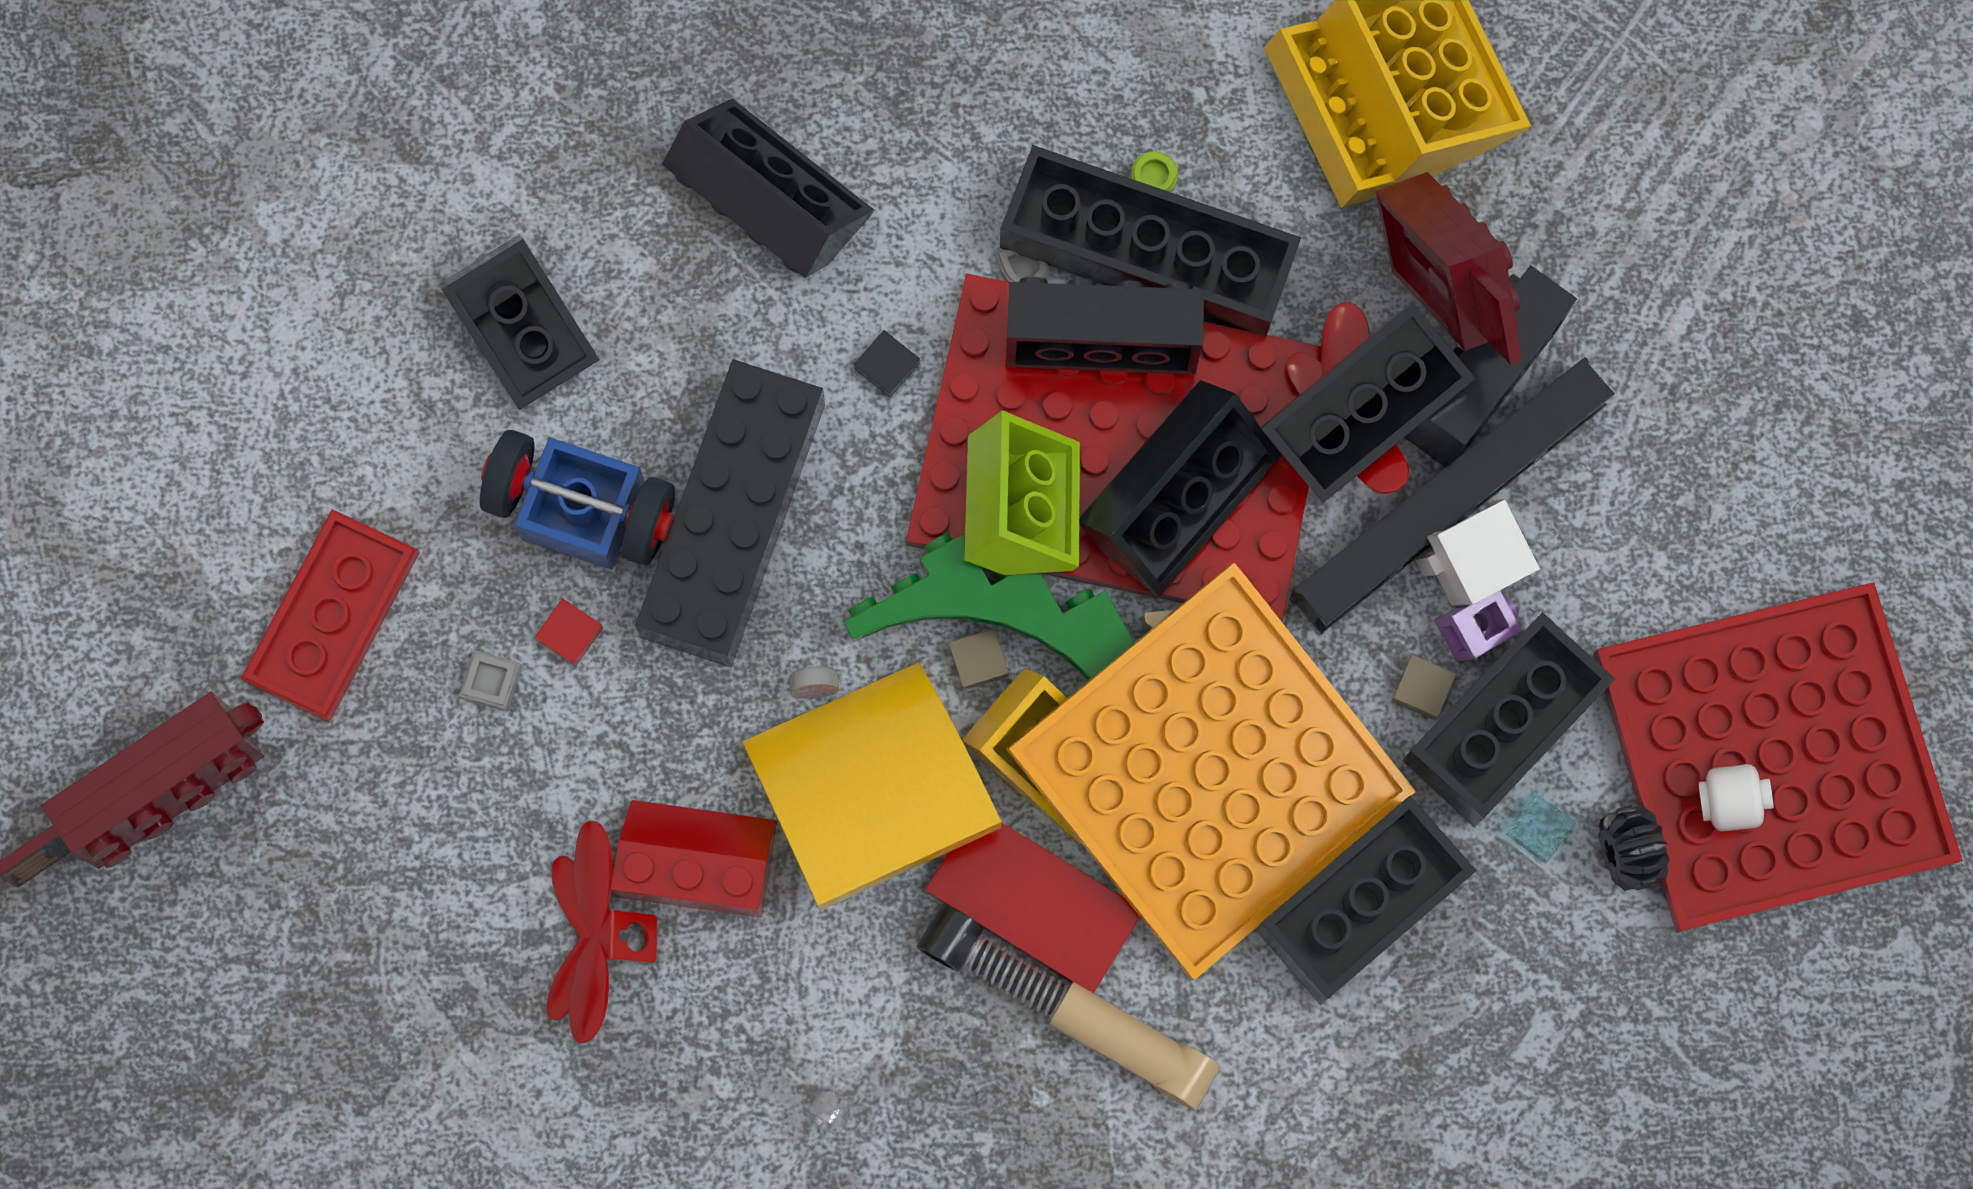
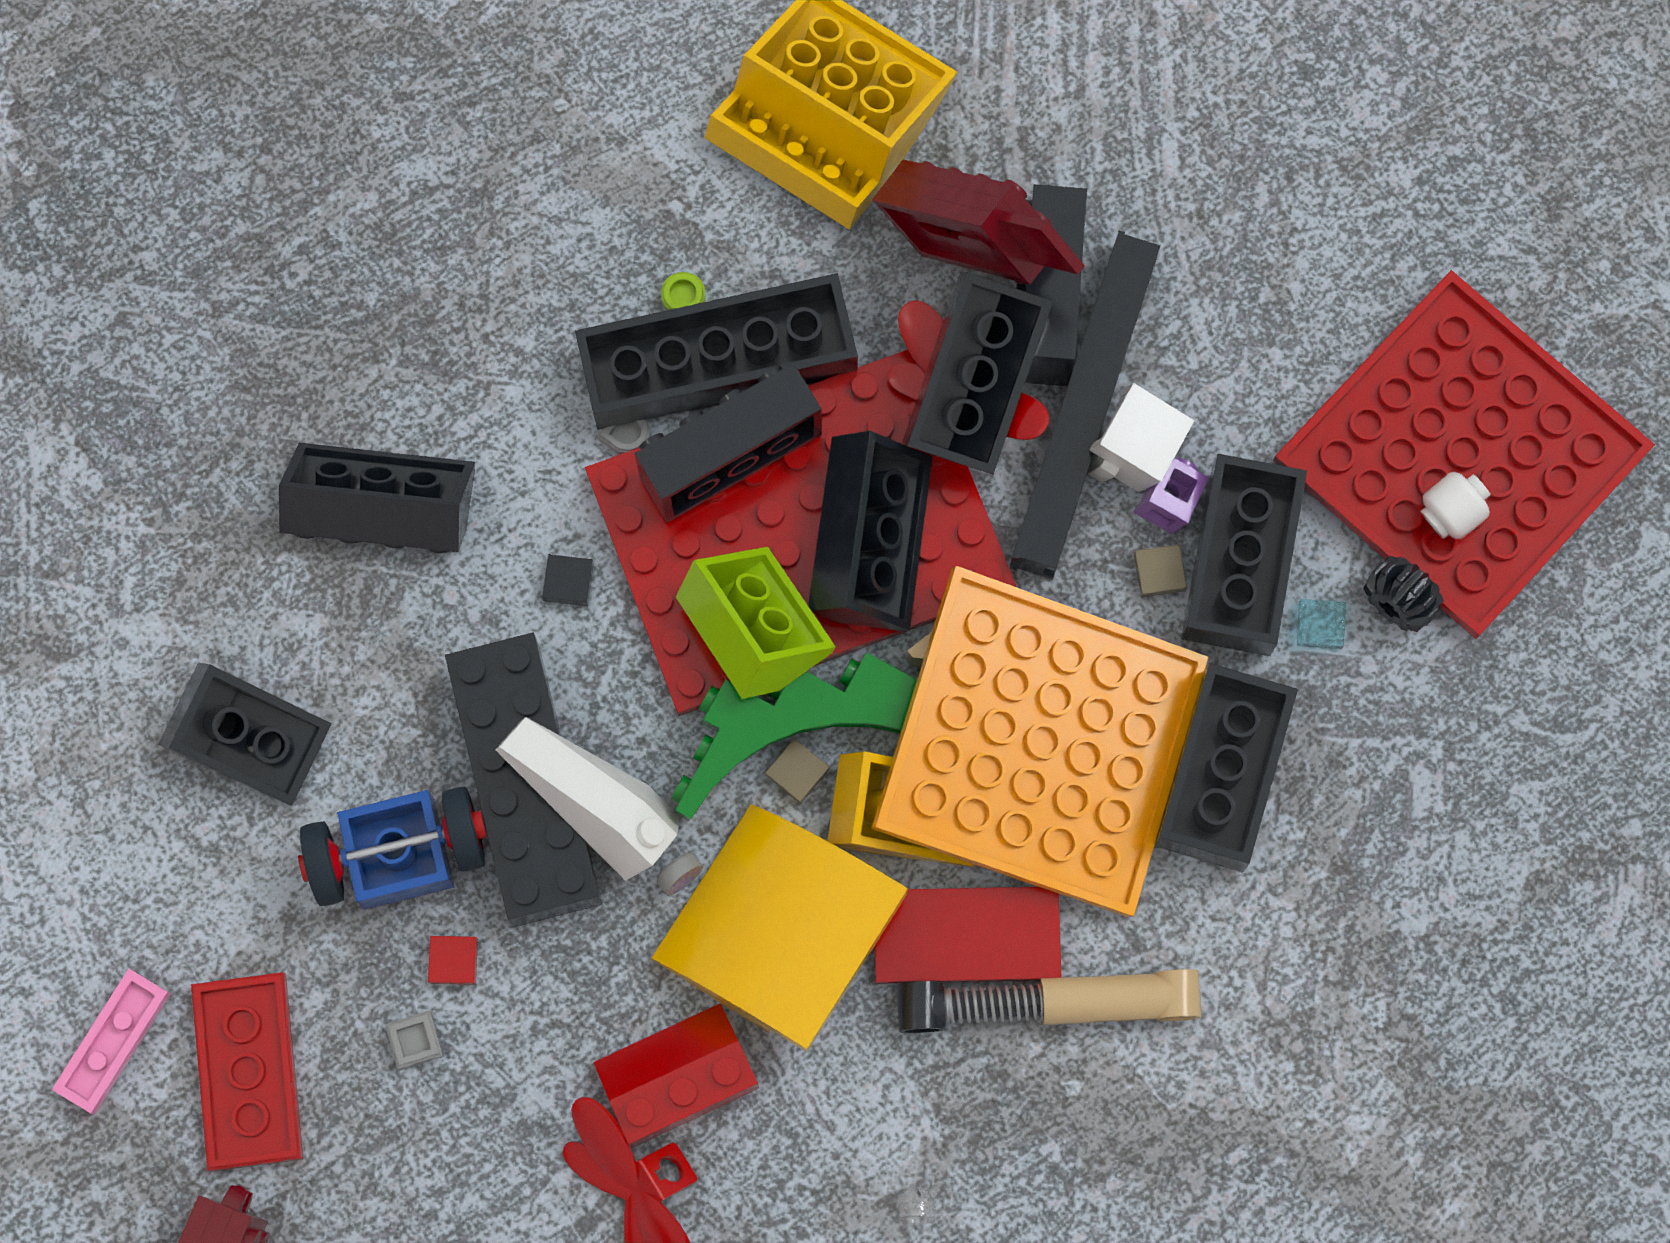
camera: 30 degrees left, 0 degrees up
none -> bright pink plate [51,968,171,1115]
none -> white wedge [495,717,680,881]

